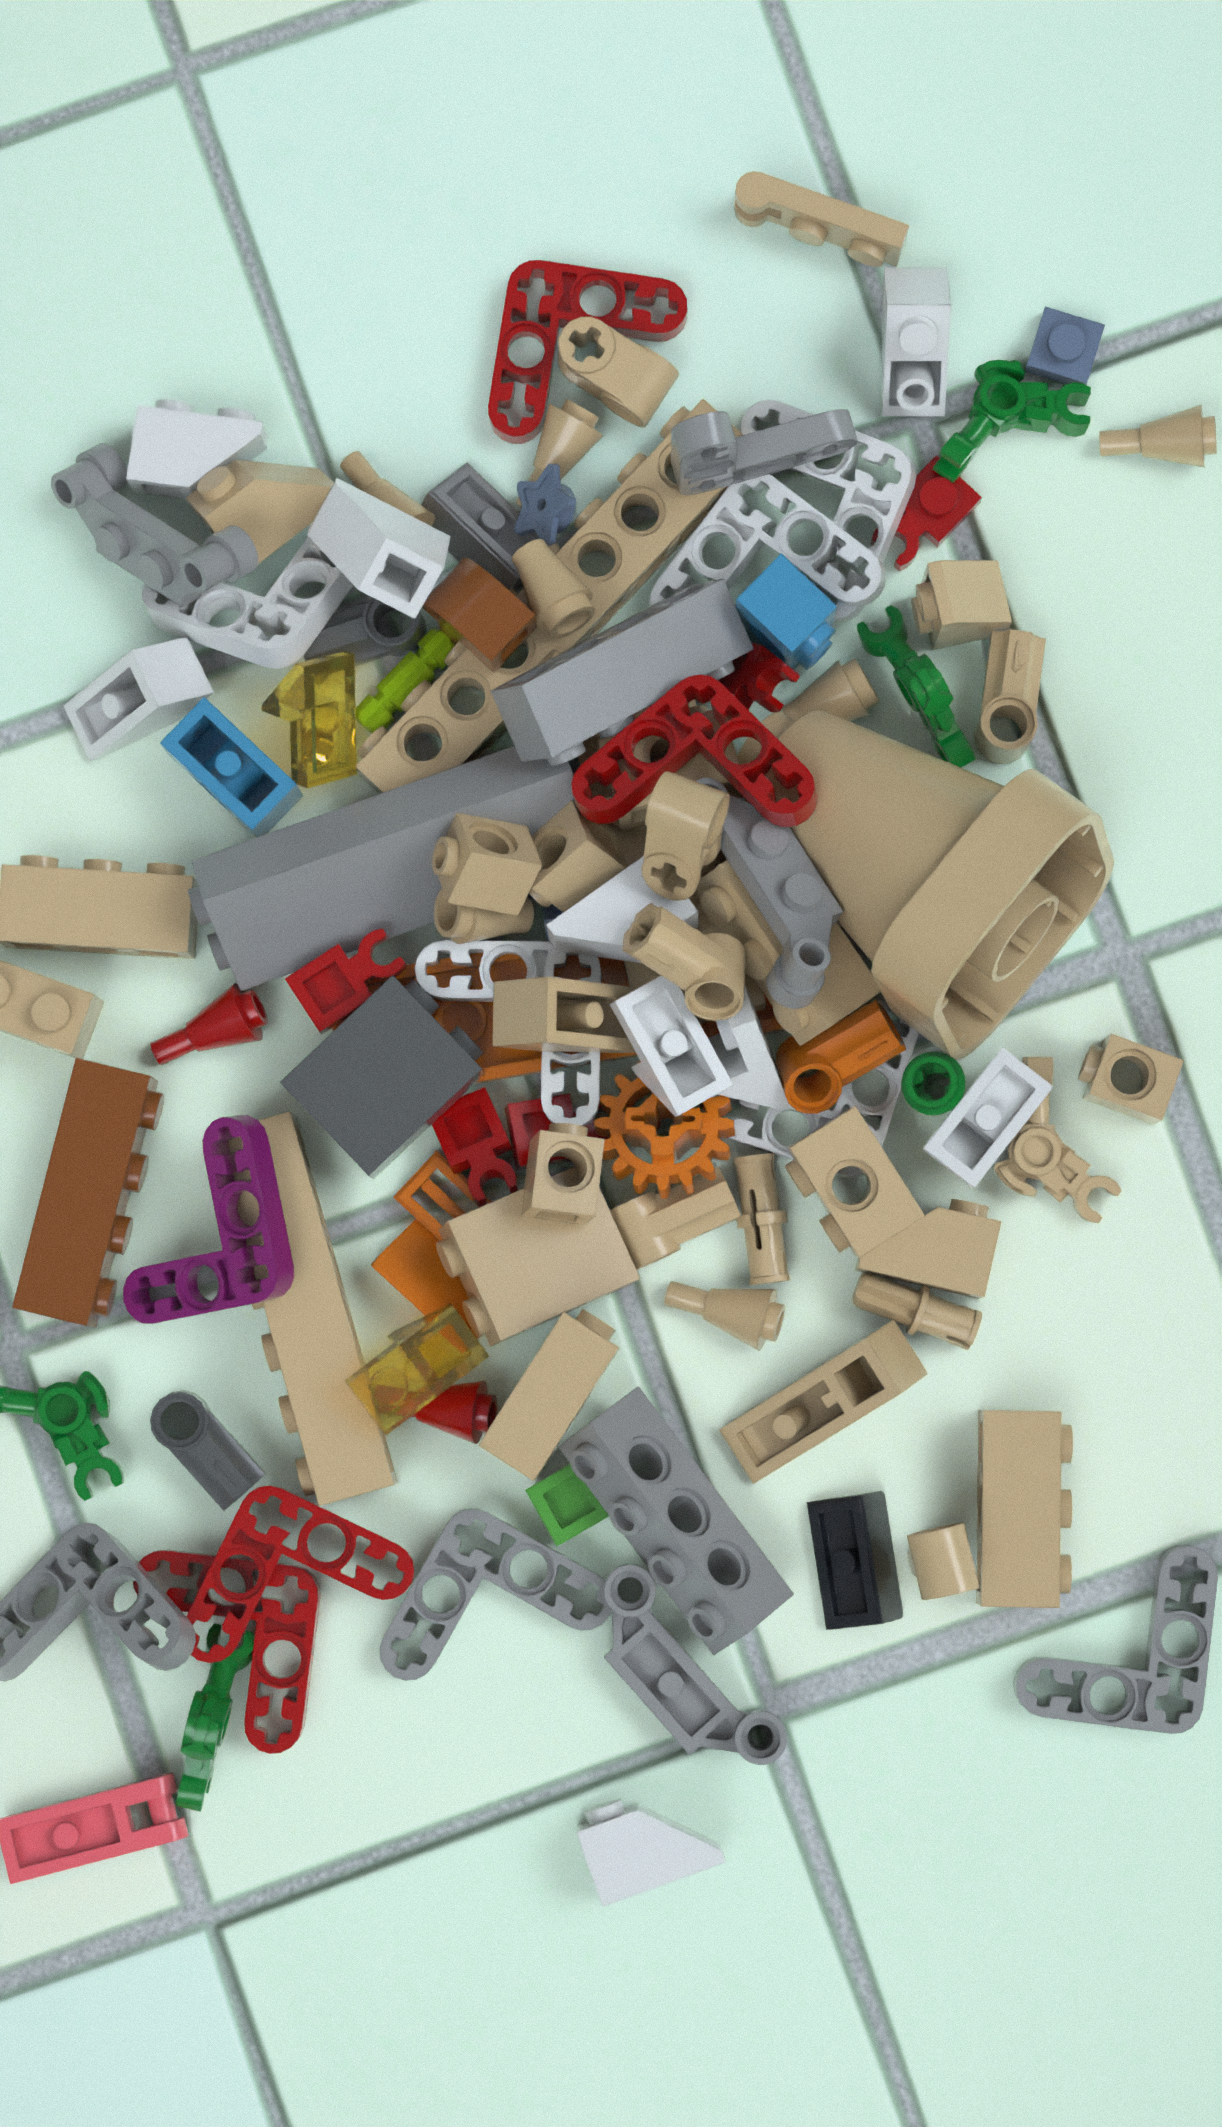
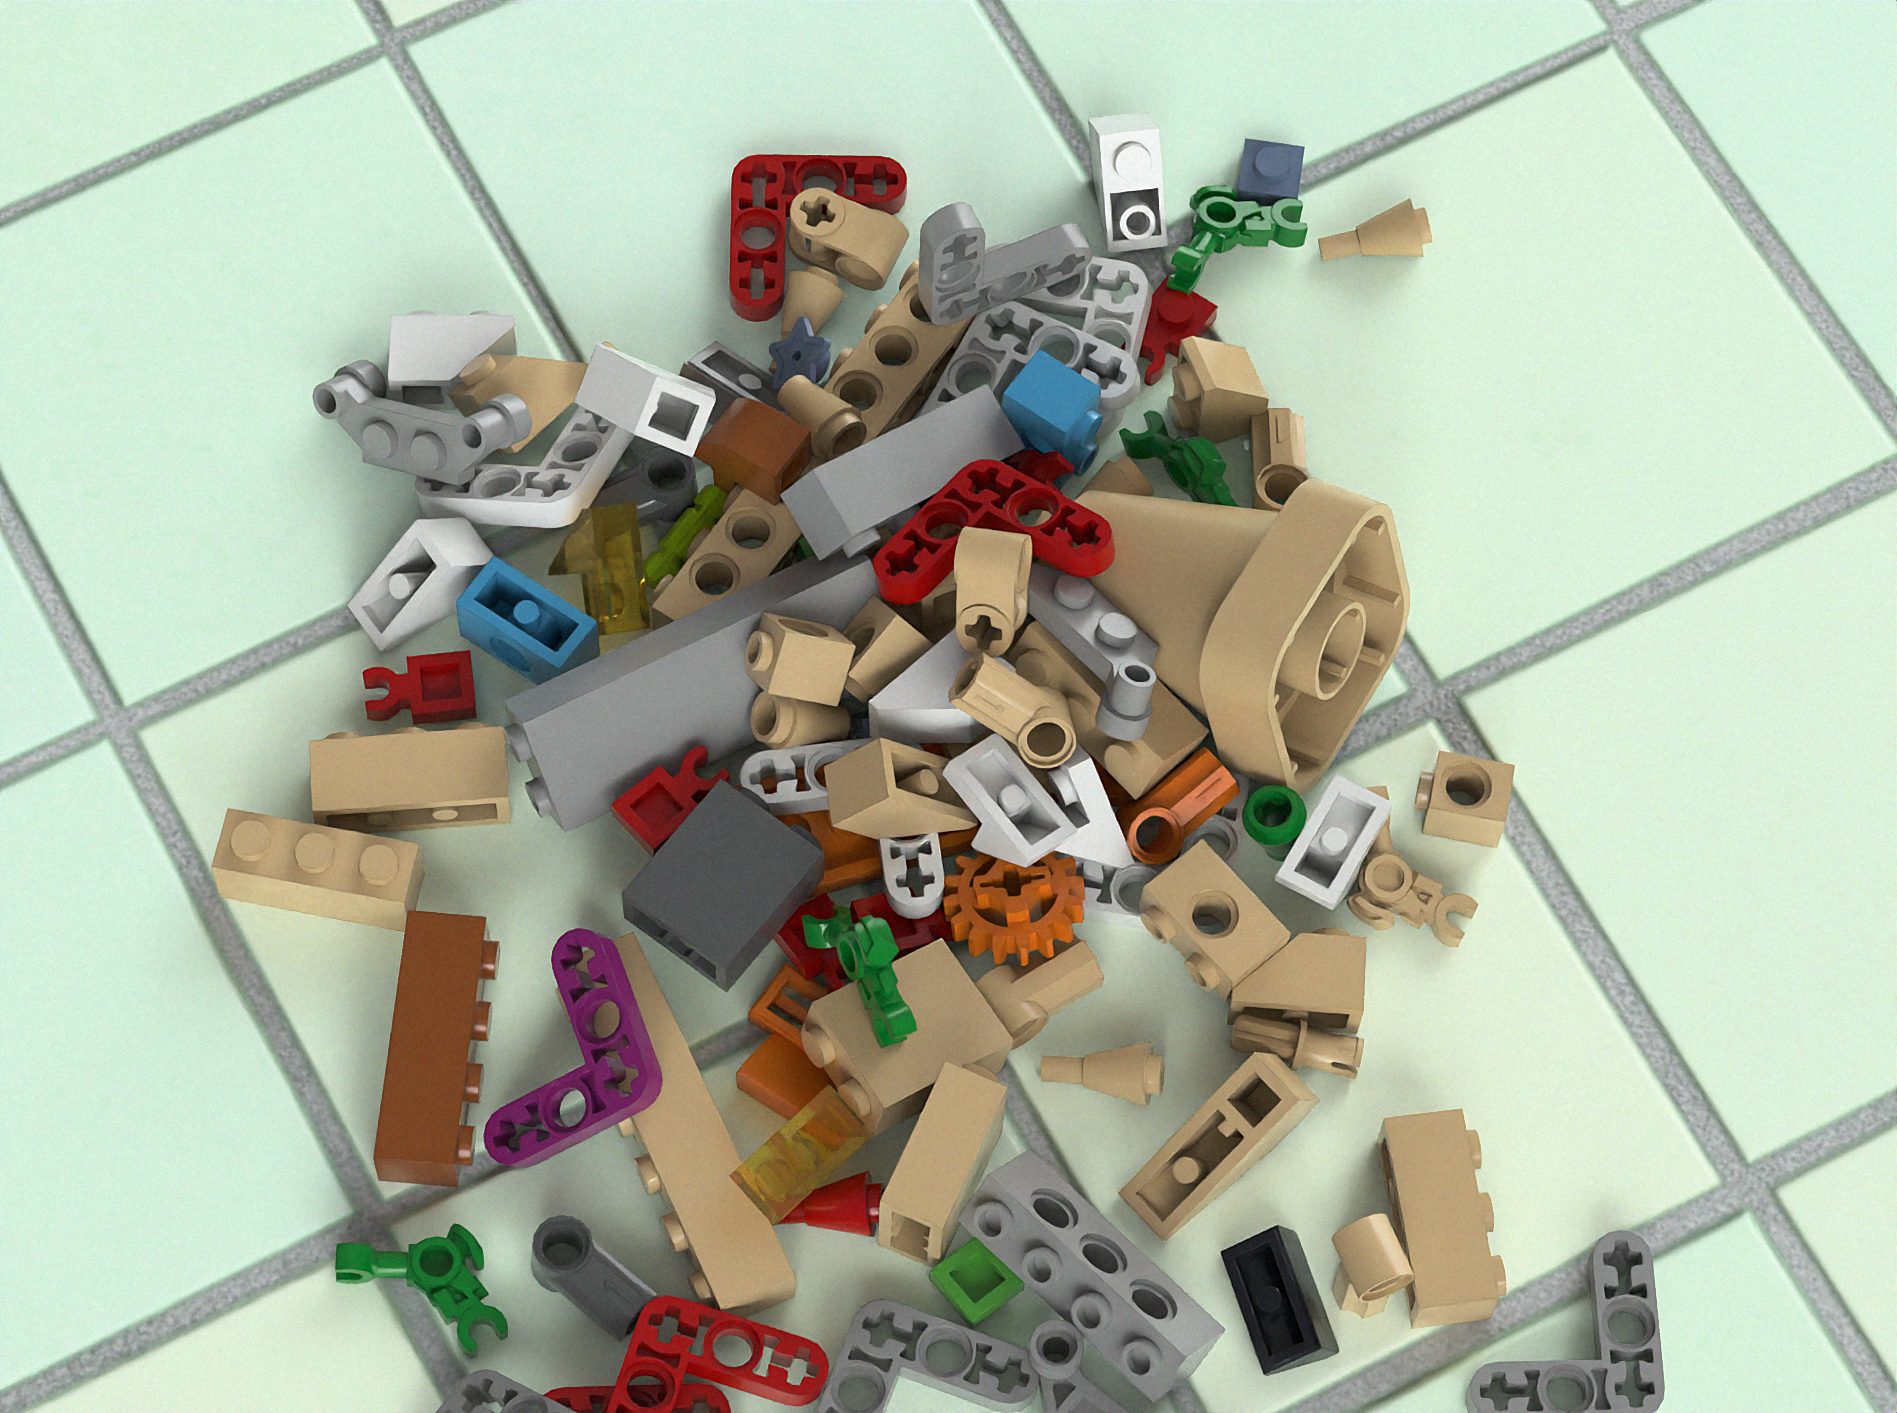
camera: 20 degrees left, 20 degrees down
red cone [150,983,268,1066] -> none
tan brick [521,1123,604,1225] -> none
tan pin [733,1153,791,1285] -> none
tan plate [734,171,909,267] -> none
none -> red plate [362,650,477,725]
none -> green piece [802,905,917,1048]

